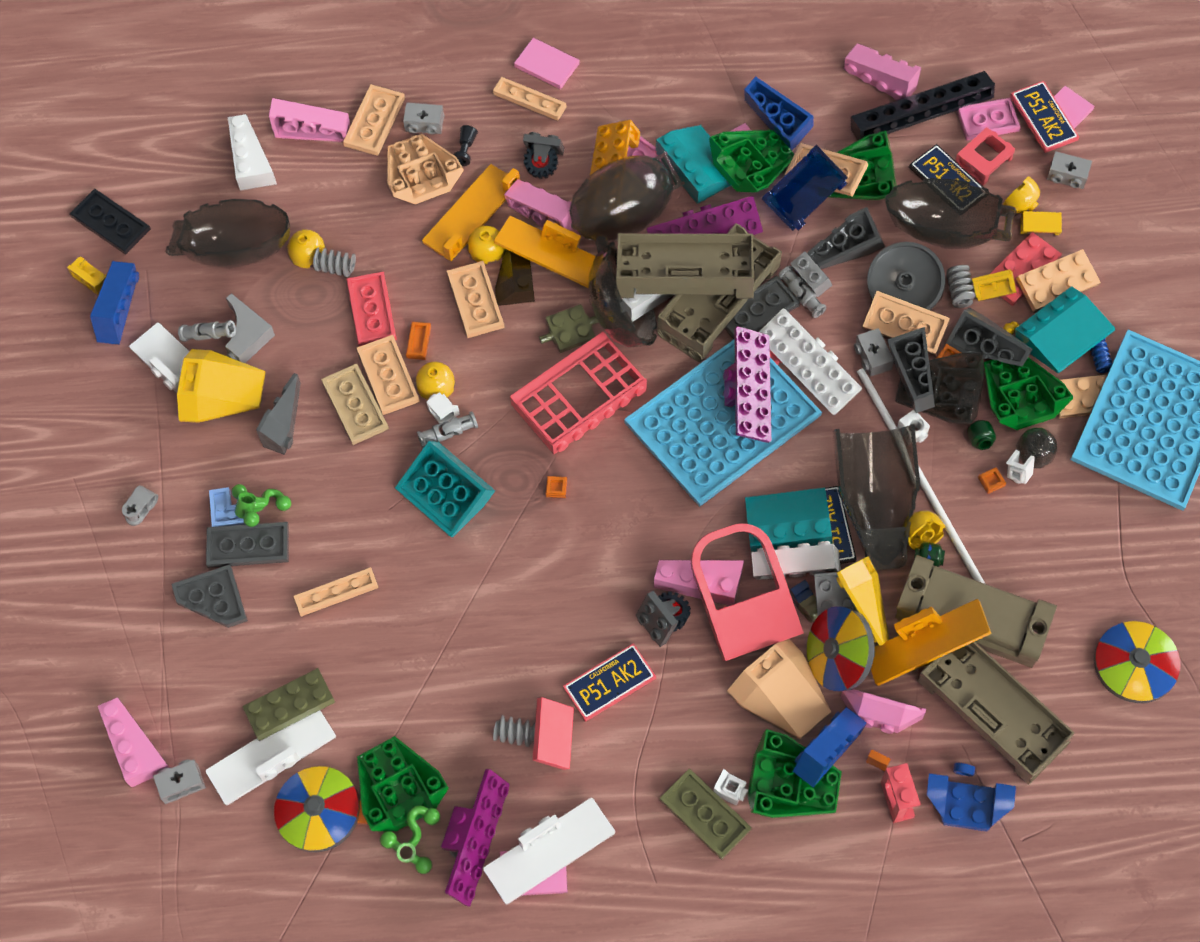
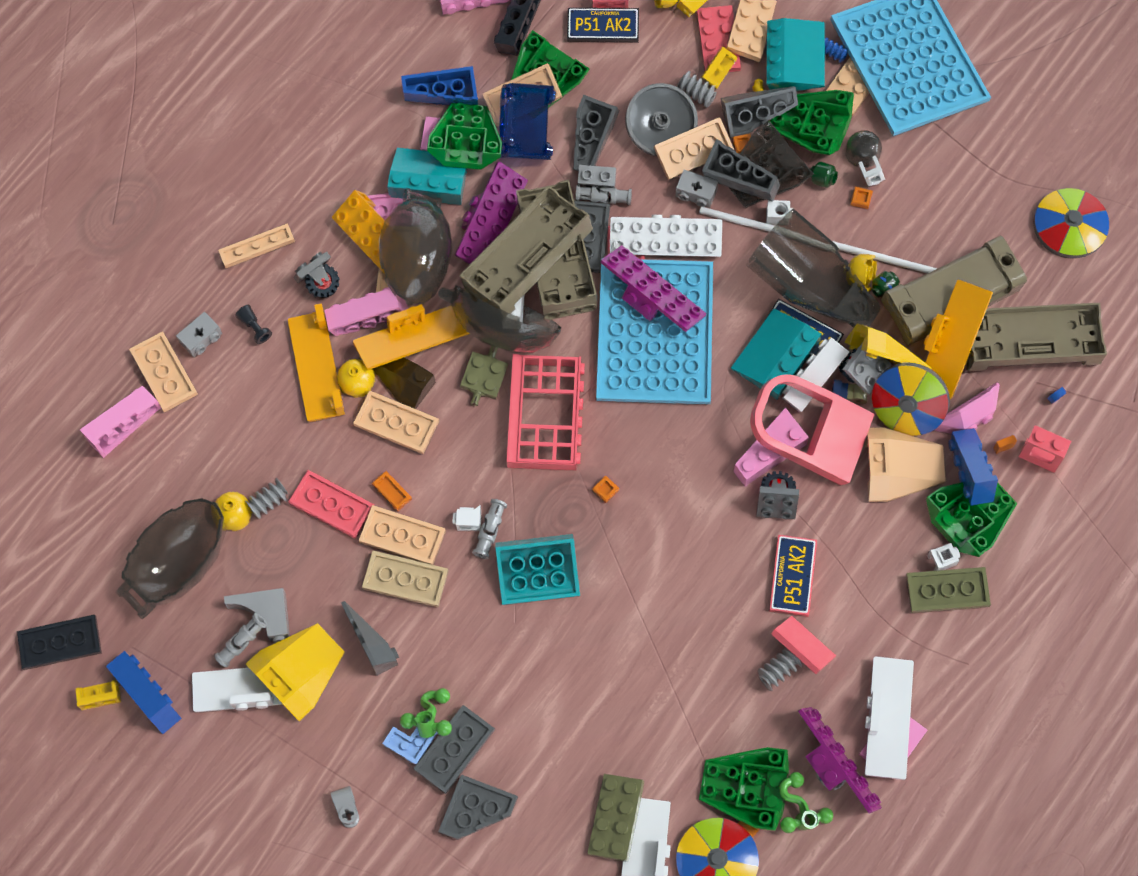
camera: 50 degrees left, 5 degrees up
white wedge [228,114,277,190] -> none
light nougat plate [294,568,378,617] -> none
light nougat wedge [387,134,464,204] -> none
yellow cylinder [416,361,455,400] -> none
bright pink tile [514,38,579,89] -> none
clear smoke windscreen [885,178,1016,249] -> none
blue piece [927,773,1016,832] -> none

